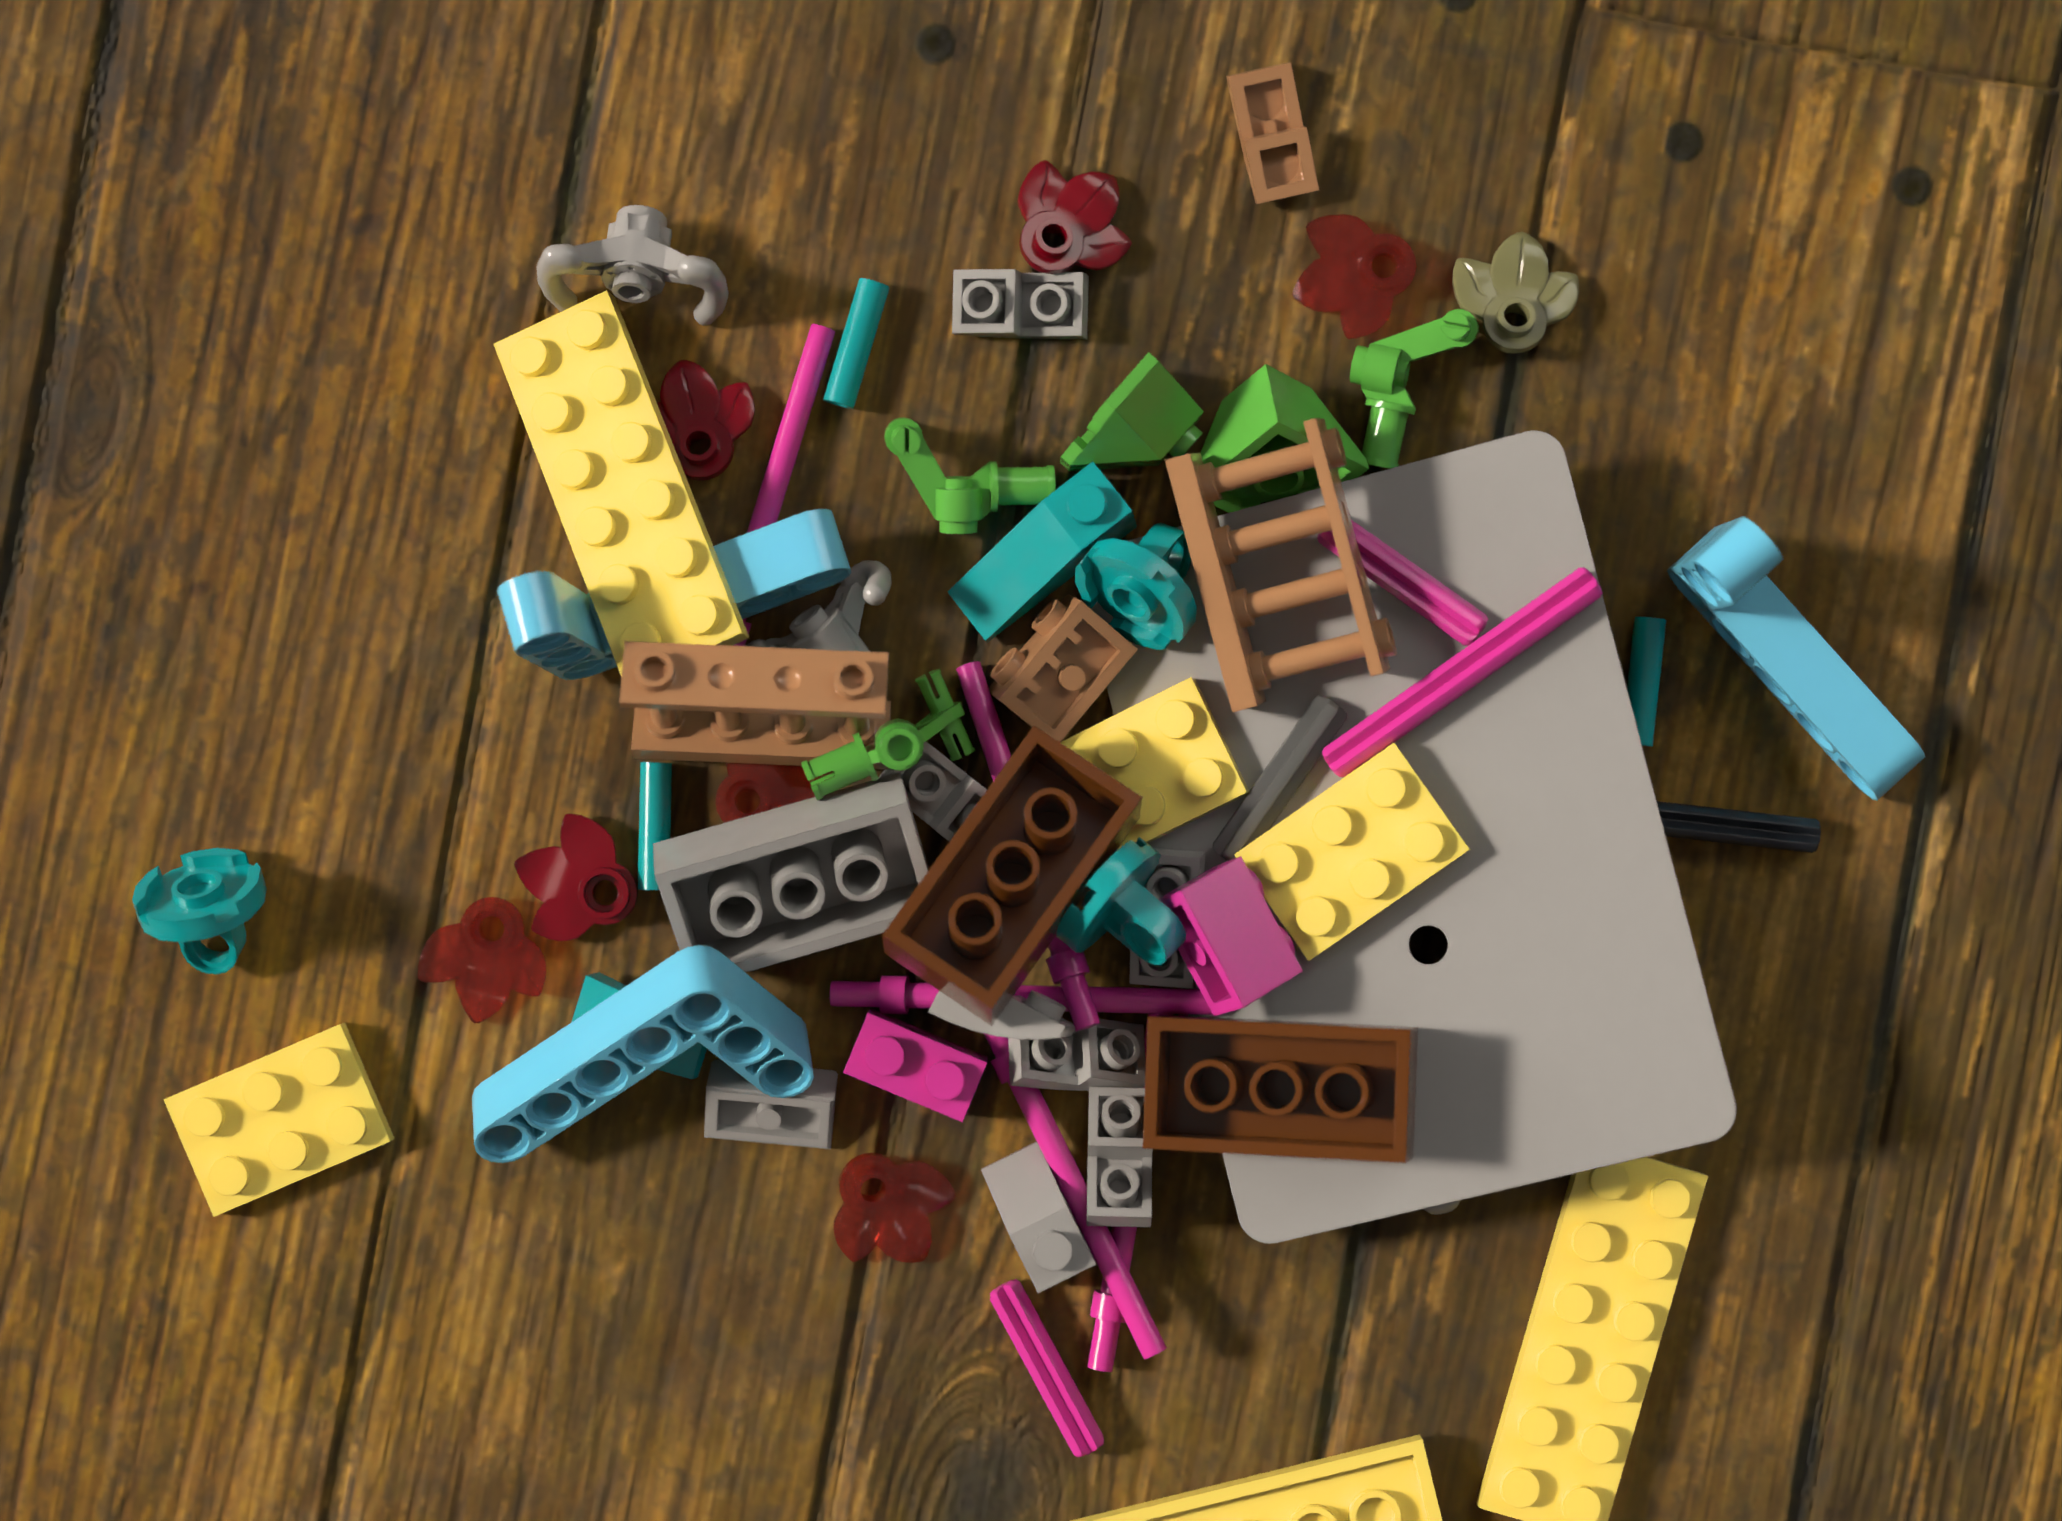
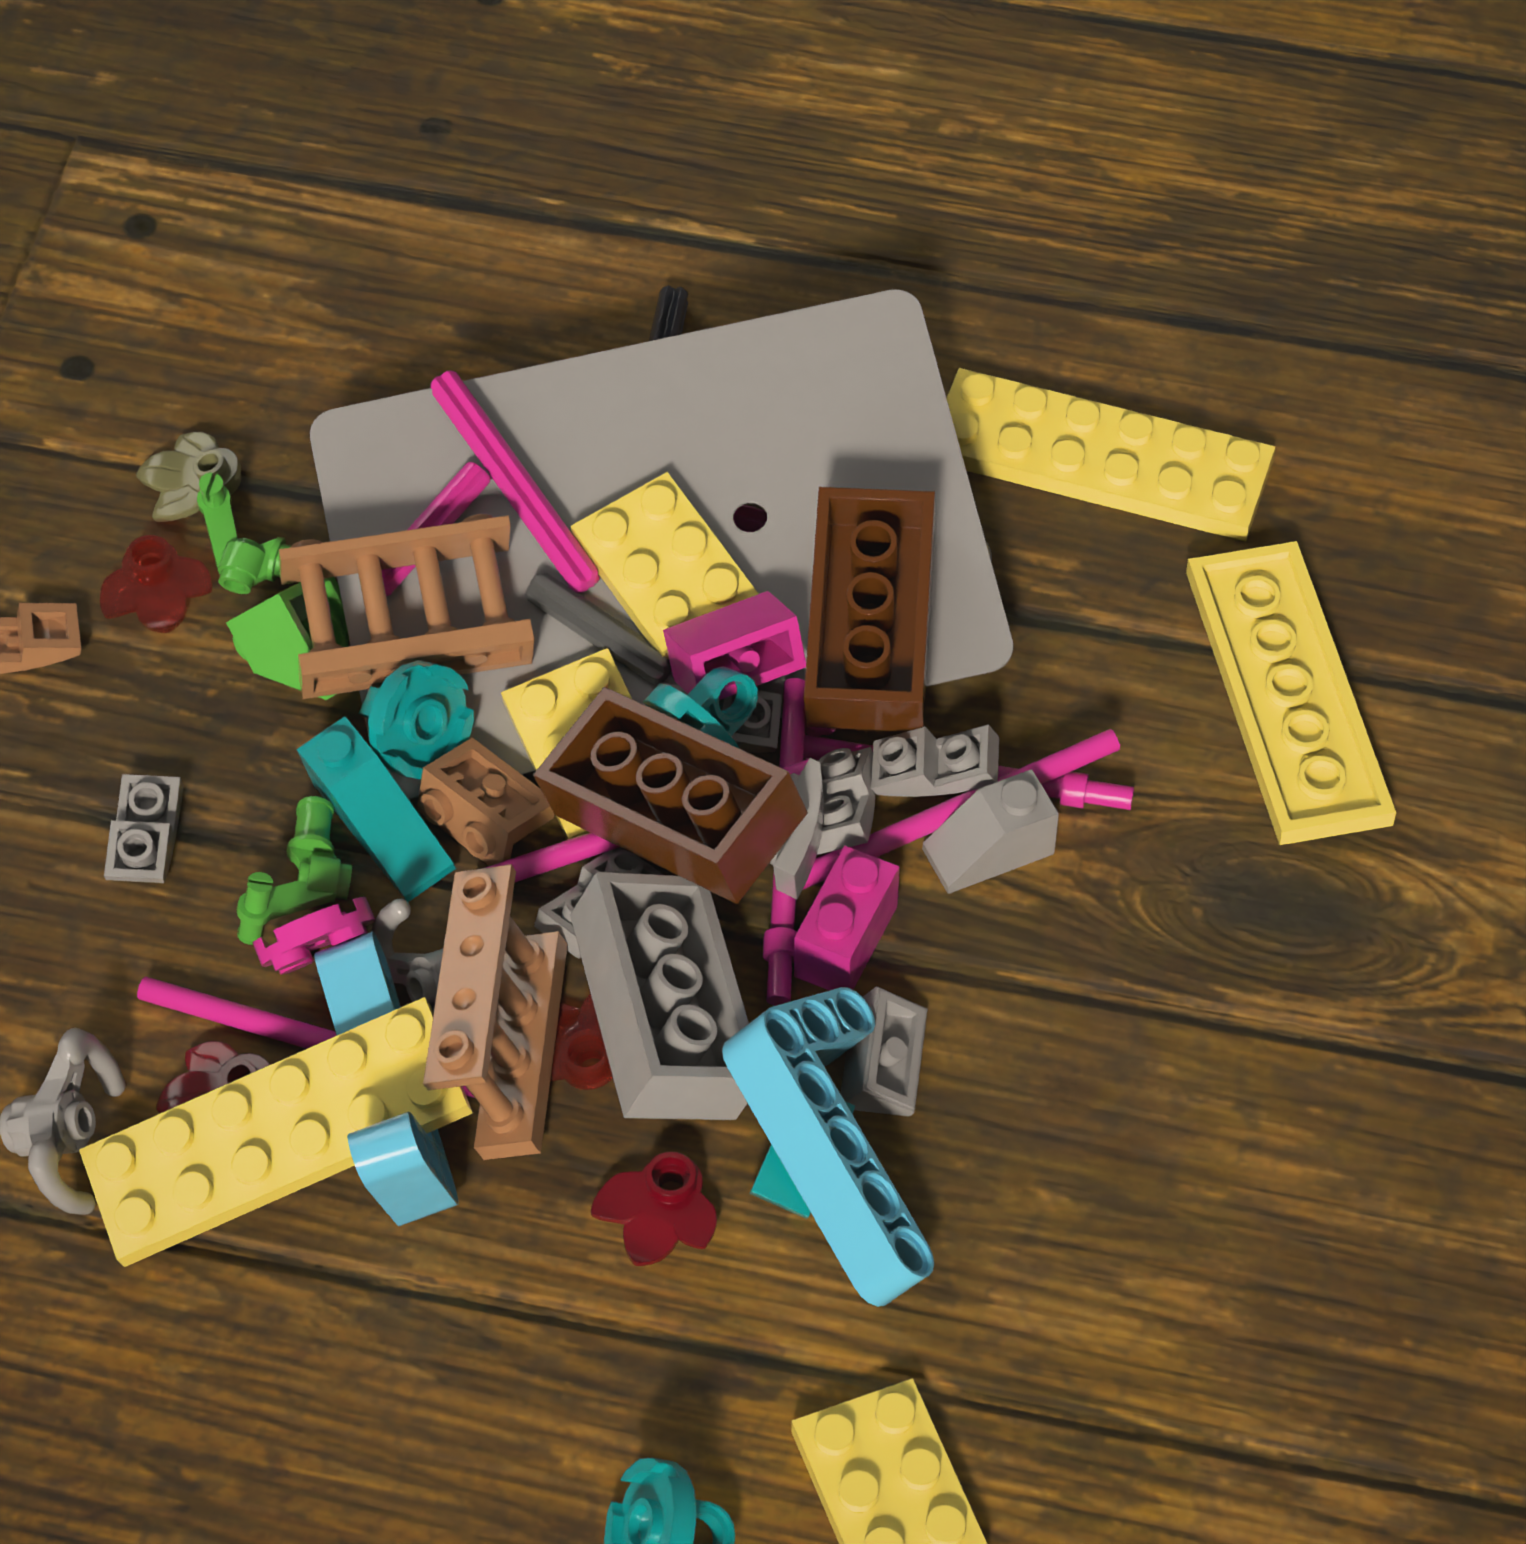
camera: 85 degrees left, 35 degrees down
clear red plate [418,897,547,1023] -> none
teal piece [638,762,672,890] -> none
bright green pin [801,669,975,800] -> none
teal piece [823,278,890,409] -> none
clear red plate [833,1153,956,1263] -> none
dark pink axle [990,1279,1104,1458] -> none
dark red plate [1017,160,1132,274] -> none
bright green slope [1060,352,1204,471] -> none
medium azure beam [1667,517,1925,801] -> none
none -> dark pink plate [253,897,375,975]

